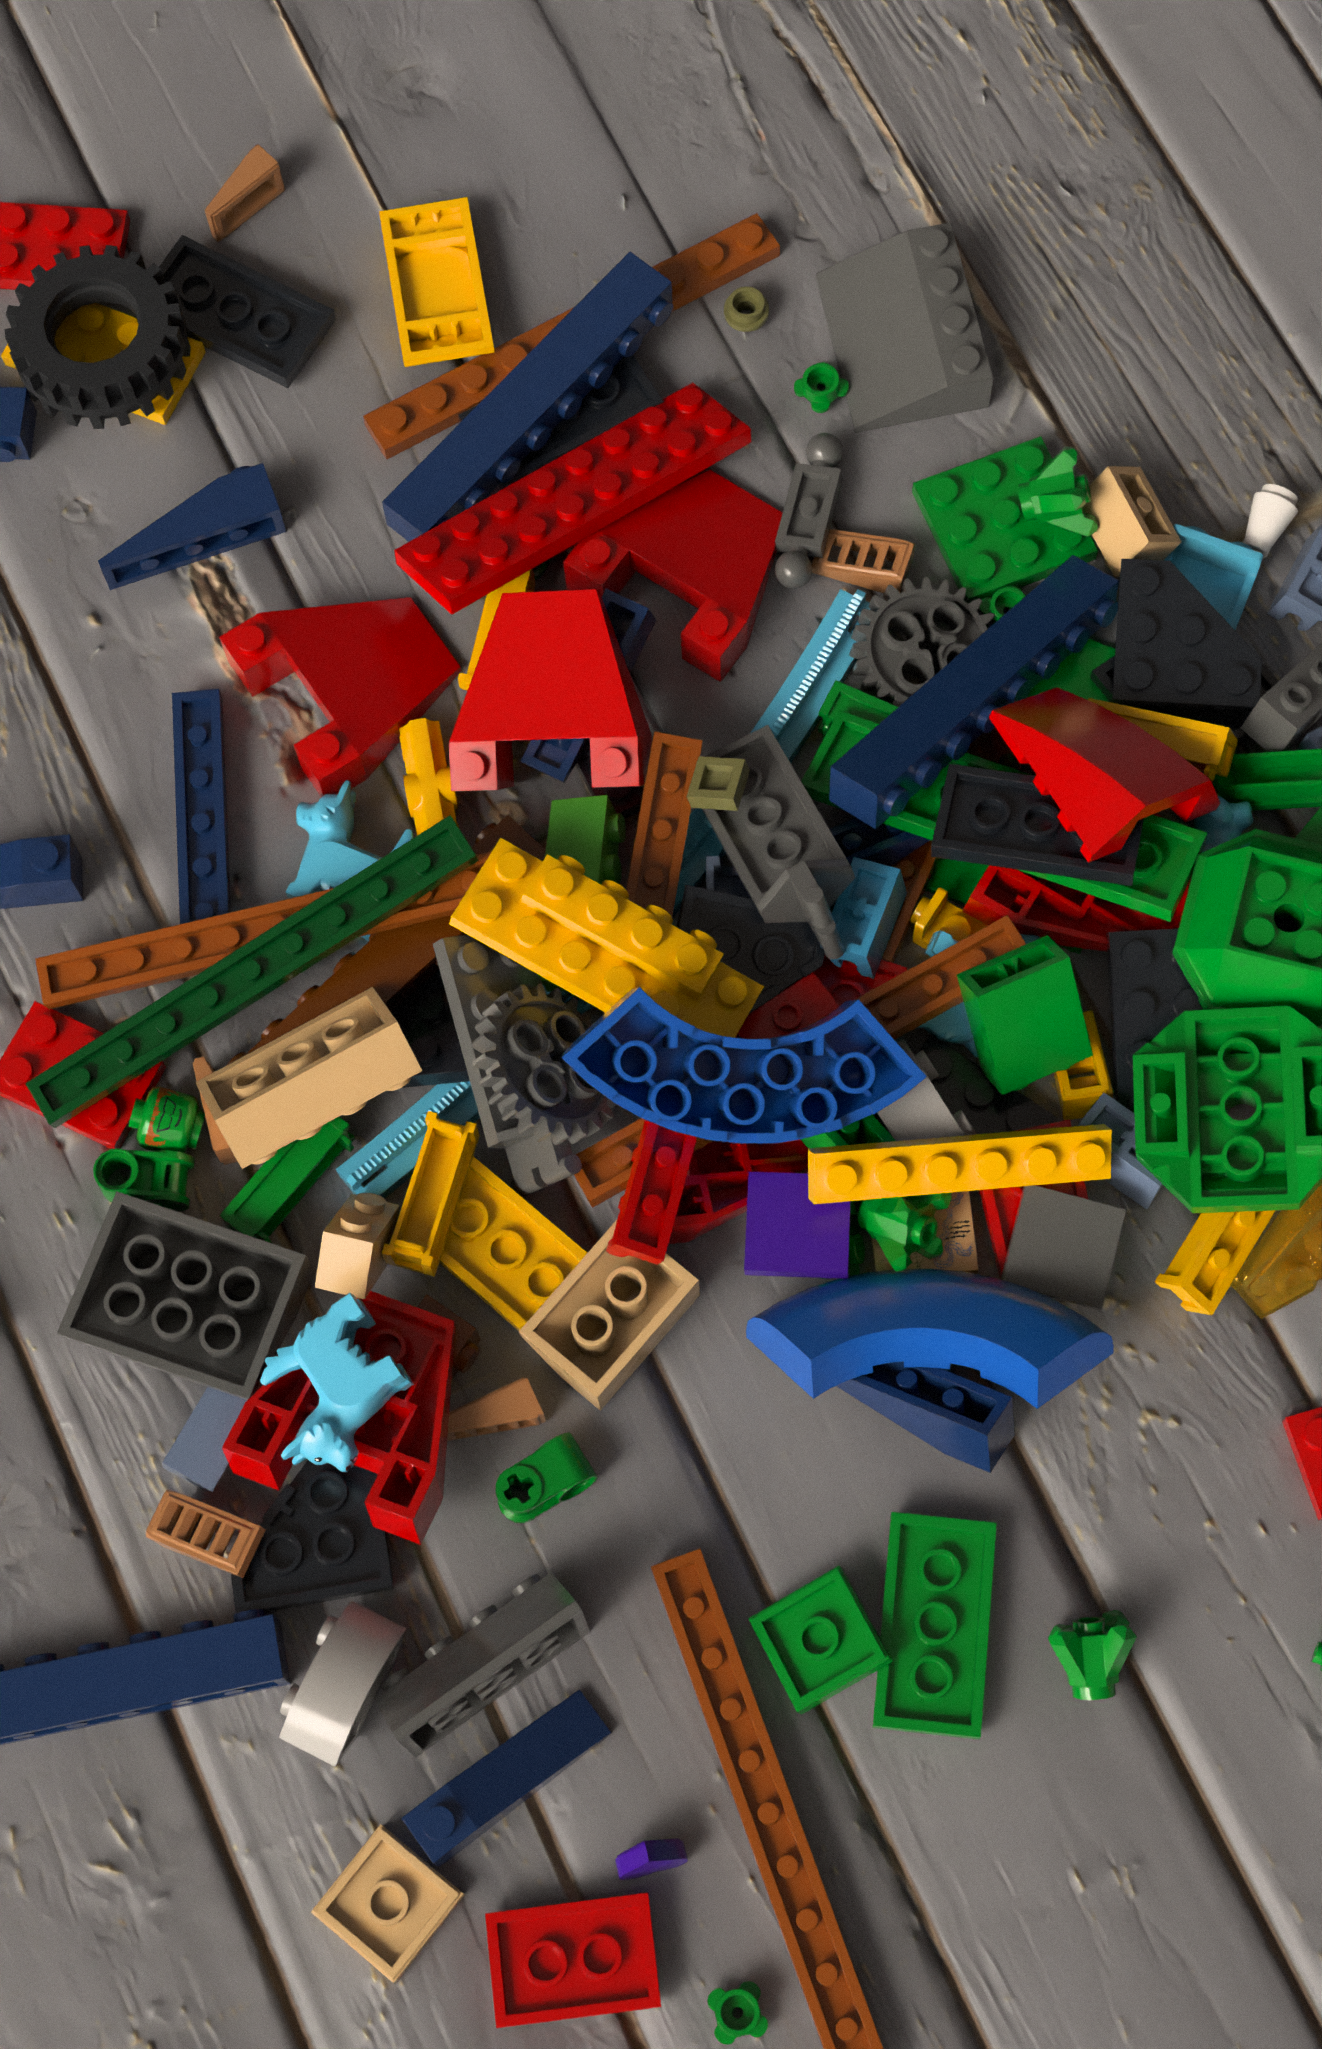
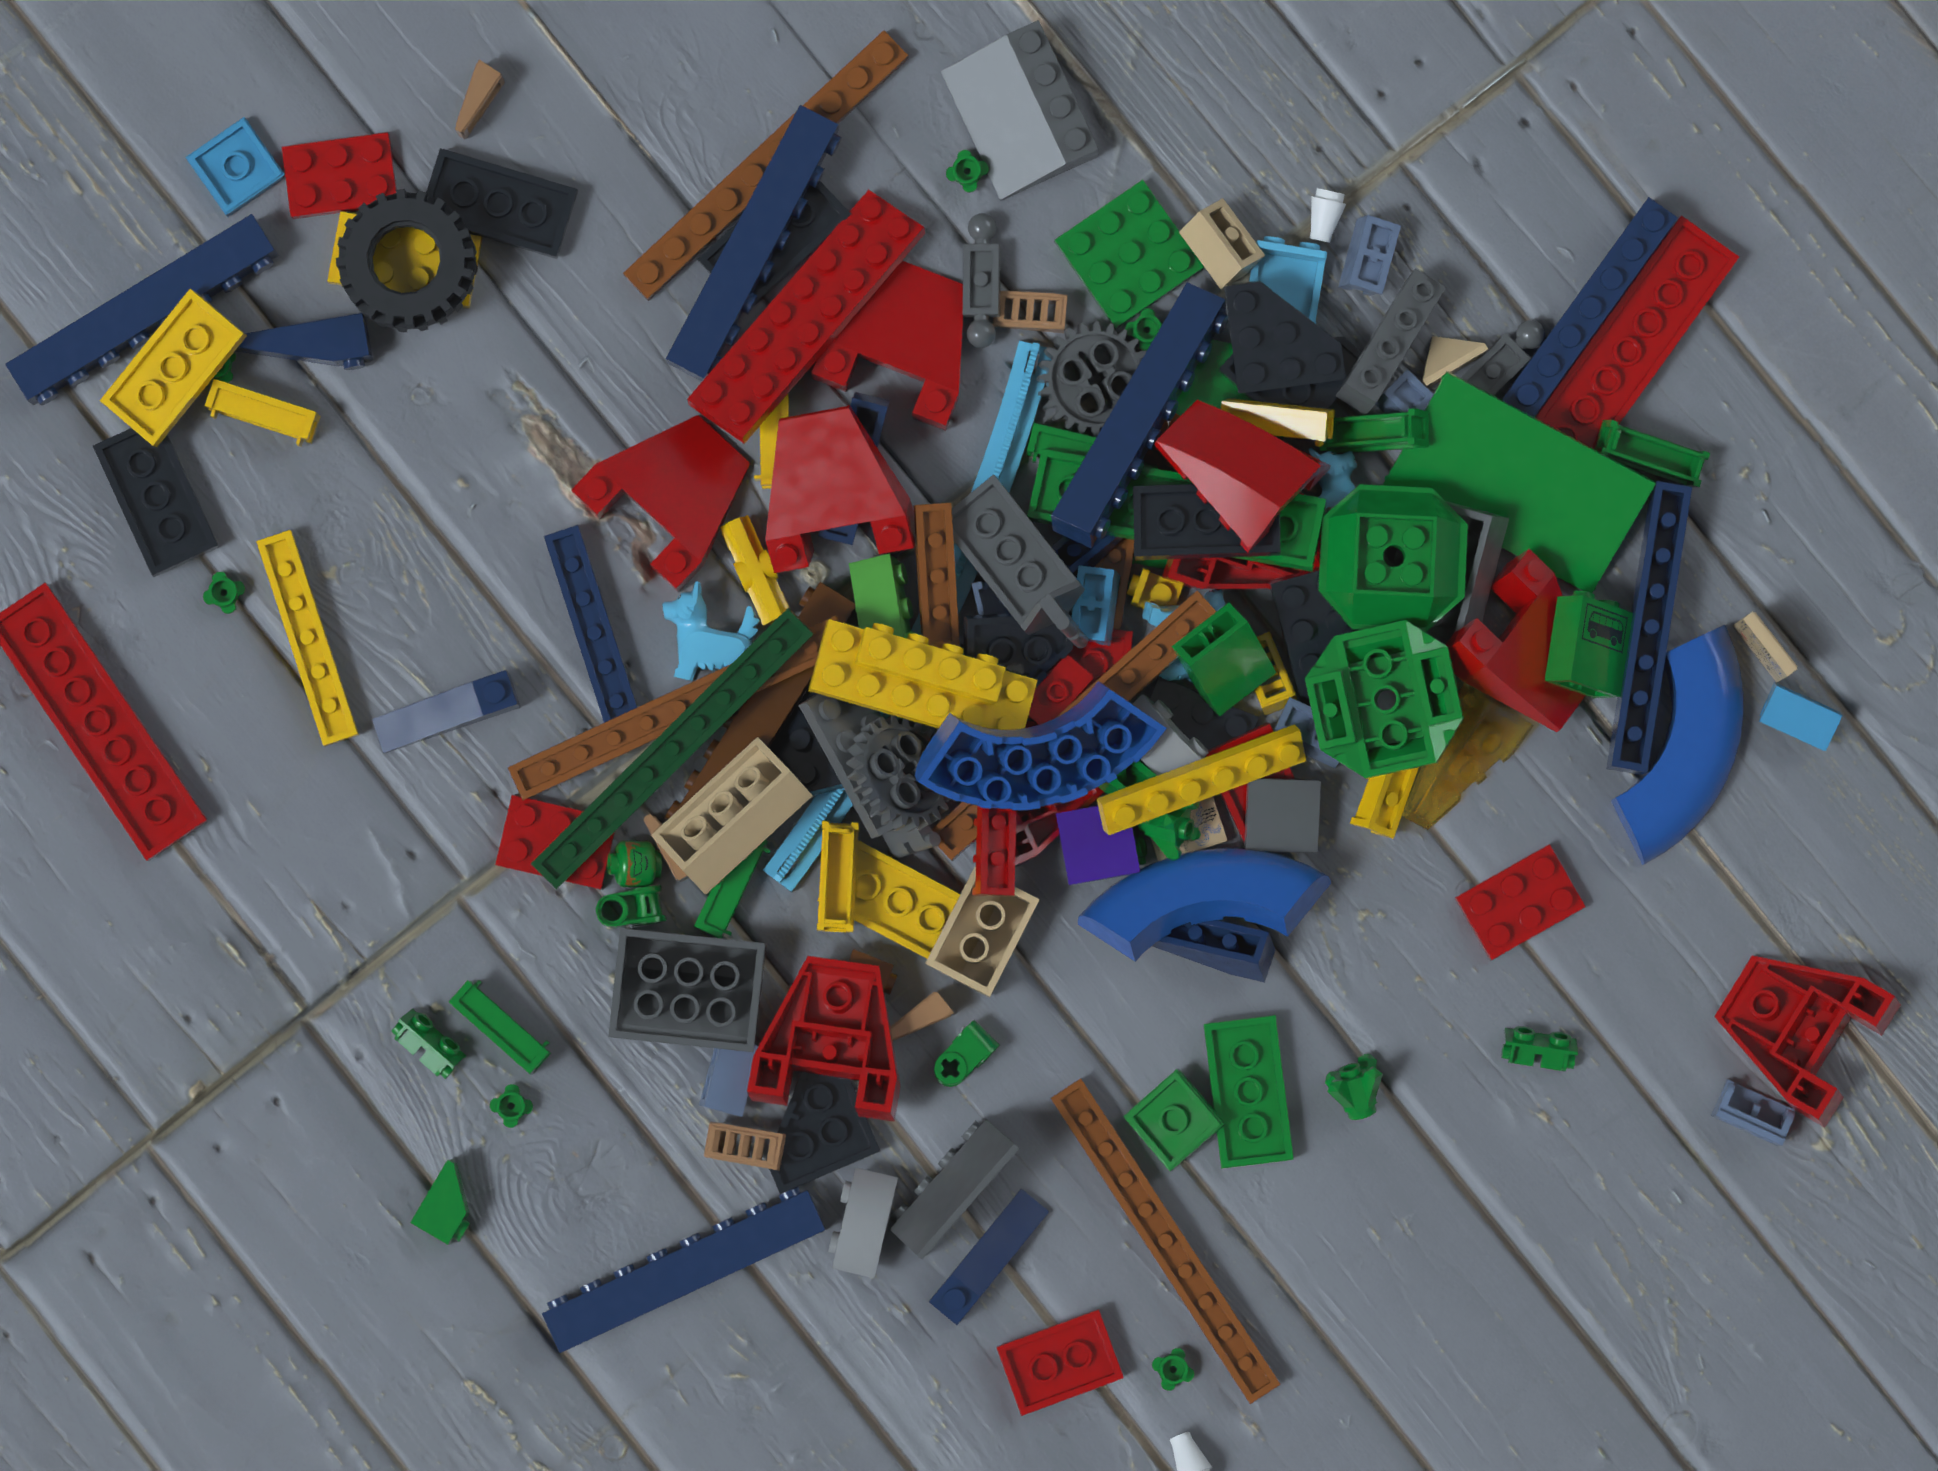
camera: 20 degrees left, 15 degrees up
dark blue slope [98,463,286,590] -> none
medium azure animal [260,1293,414,1472] -> none
tan tile [311,1824,465,1984] -> none
tan brick [315,1193,400,1299] -> none
yellow slope [379,197,495,367] -> none
dark purple tile [615,1838,688,1880] -> none
olive plate [686,756,750,811] -> none
olive plate [724,286,769,332] -> none
green rock [1018,446,1098,537] -> none

